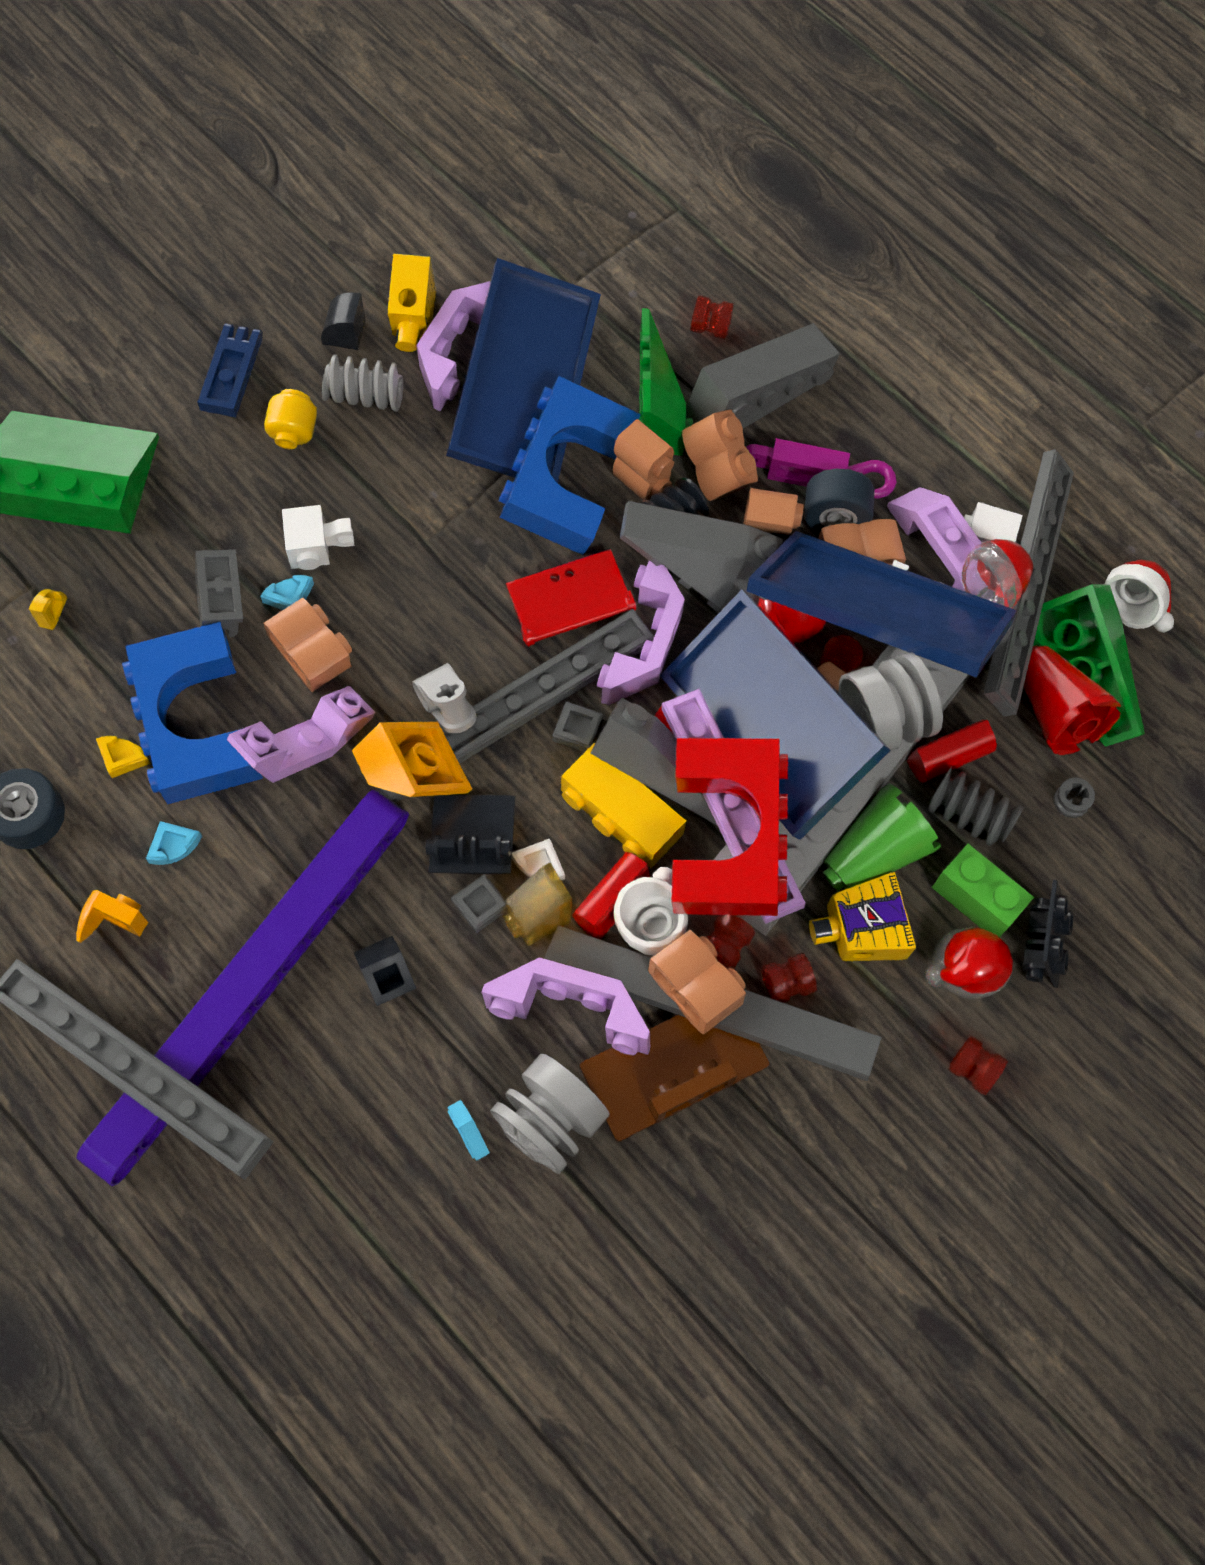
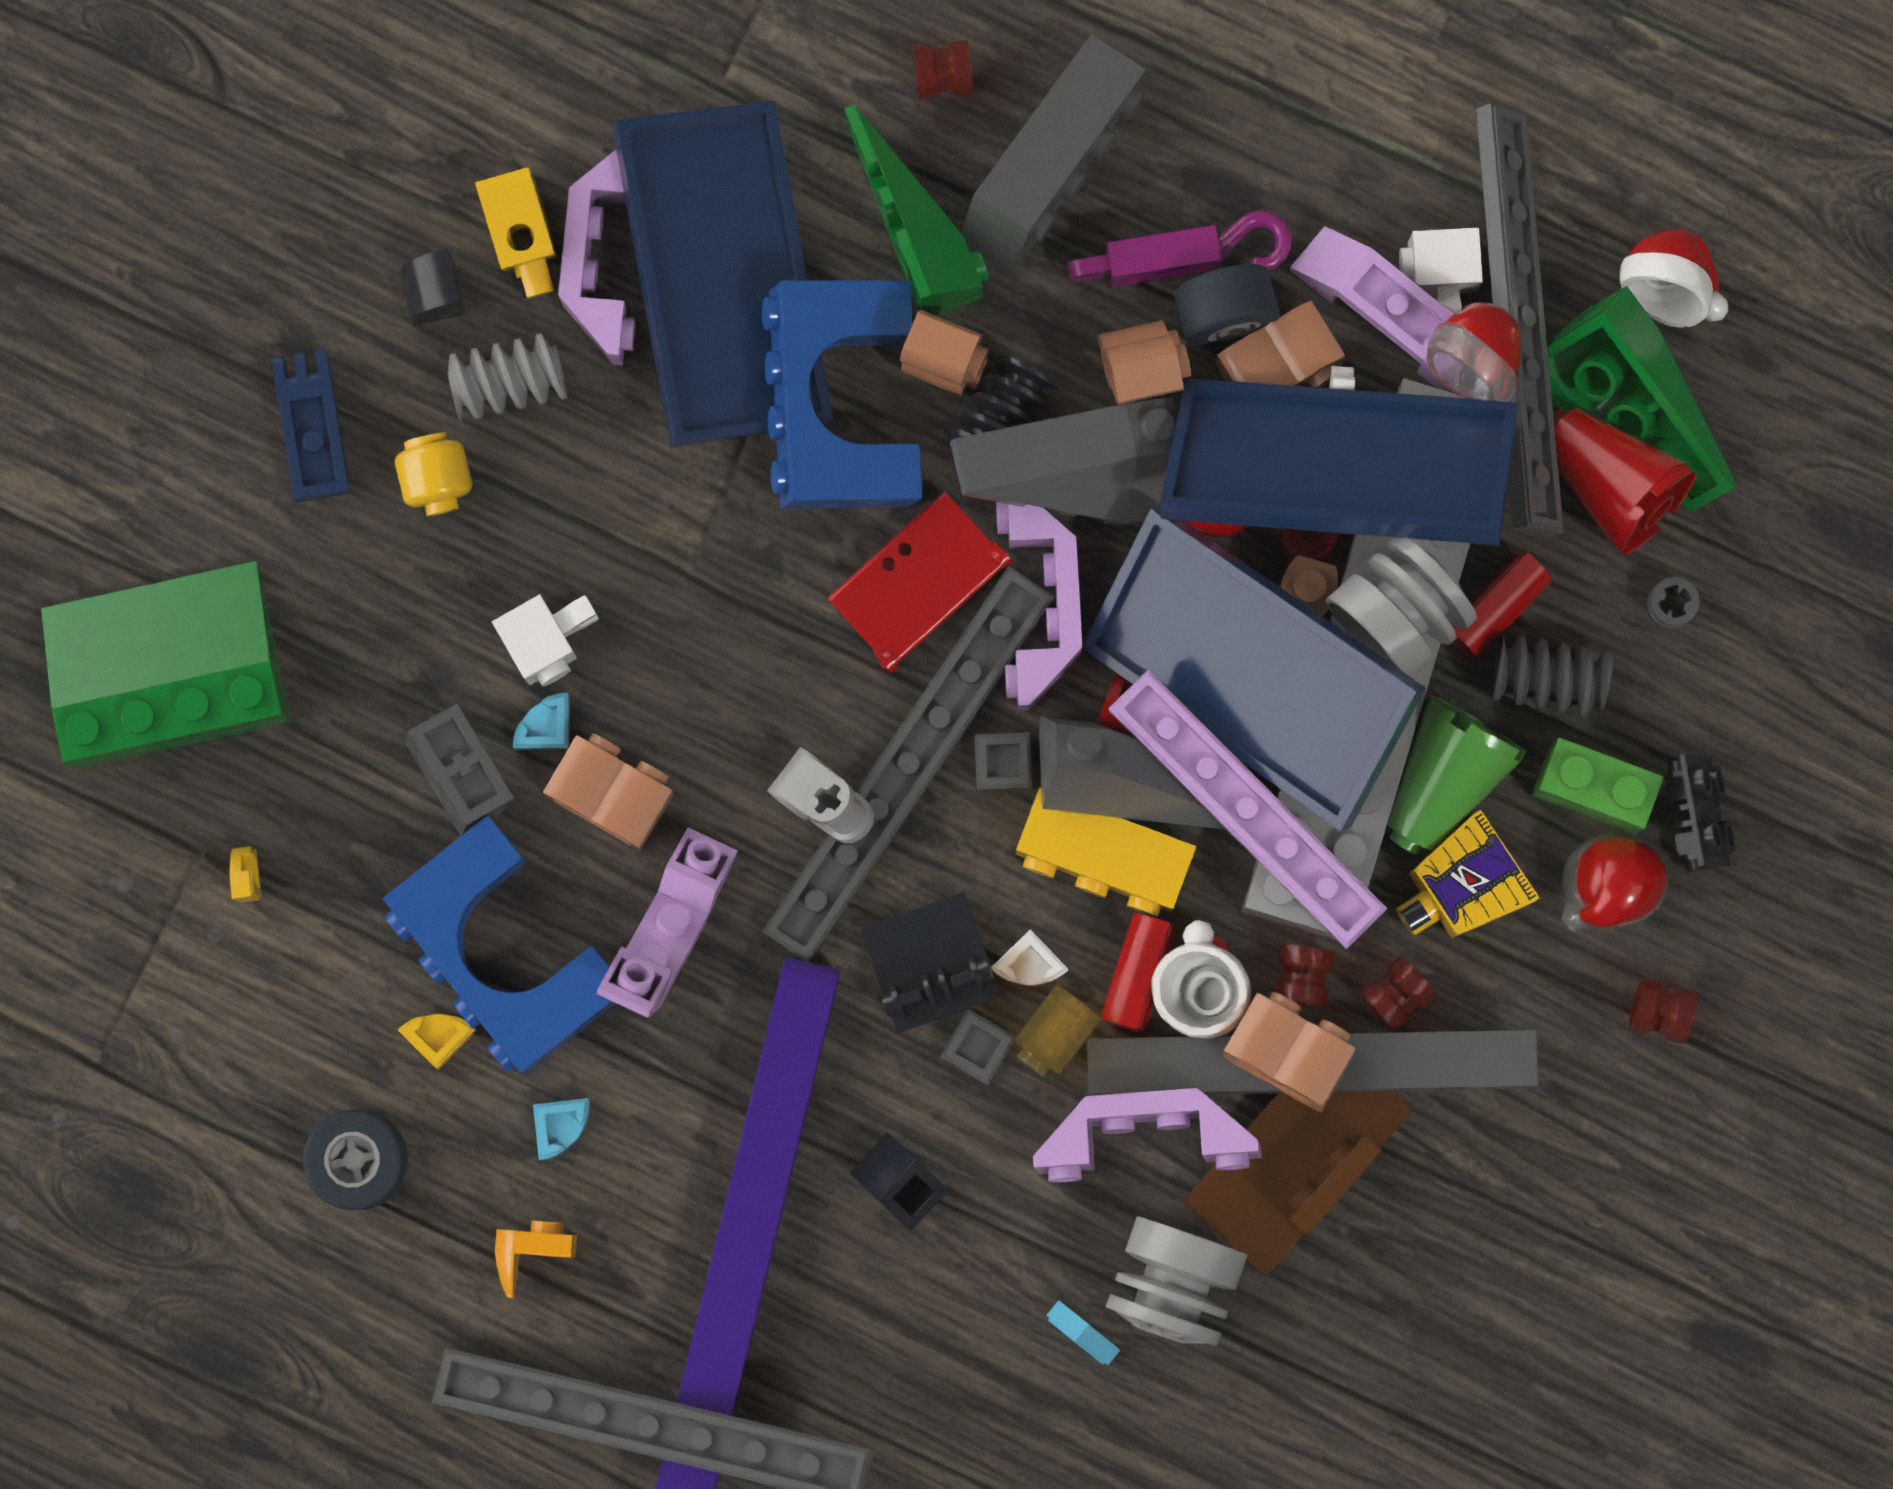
camera: 15 degrees left, 15 degrees up
light orange slope [352,722,472,797] -> none
red arch [671,738,788,916] -> none
nougat brick [682,410,758,501] -> none

